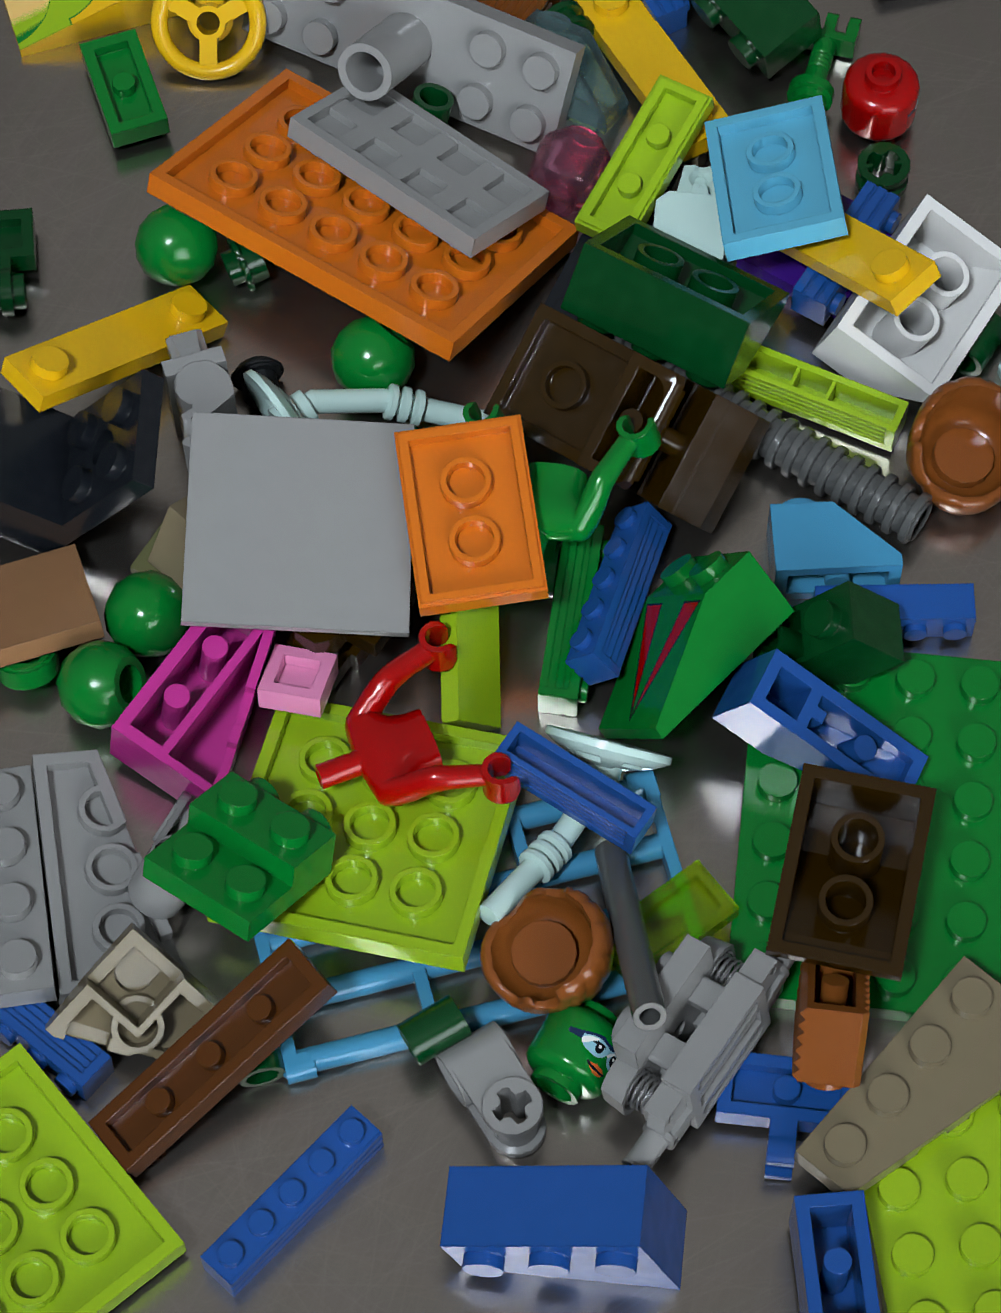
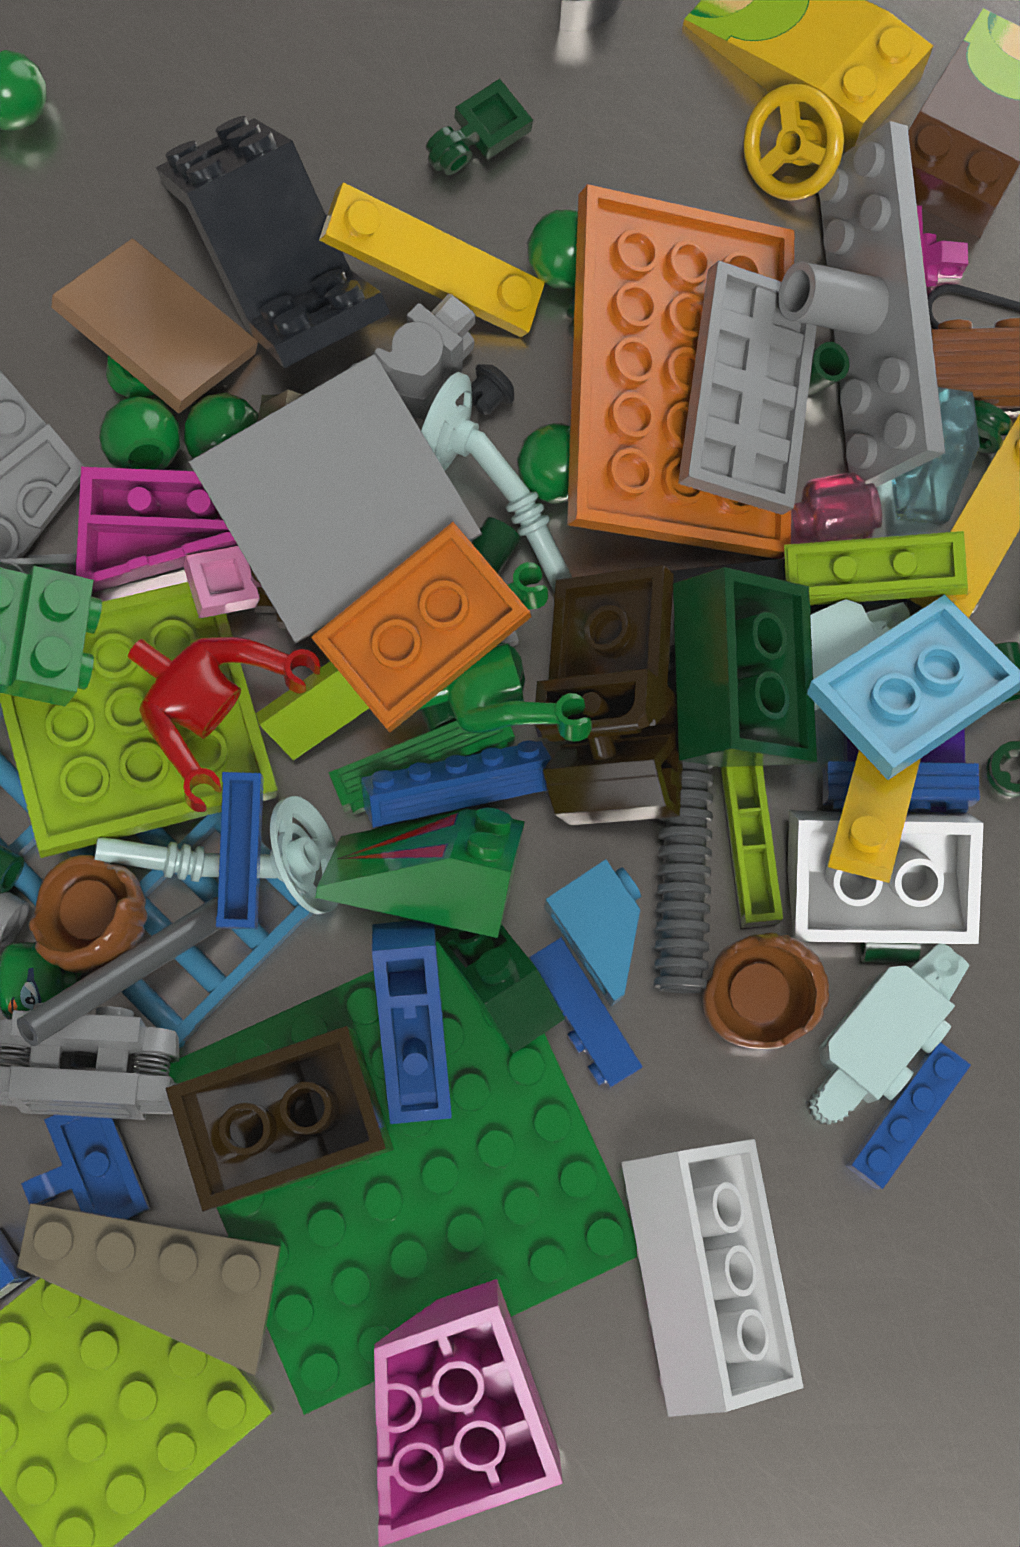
camera: 55 degrees right, 15 degrees up
green plate [79,29,170,148] -> none
clear neon green tile [612,860,740,978] -> none
dark orange brick [792,962,870,1091] -> none

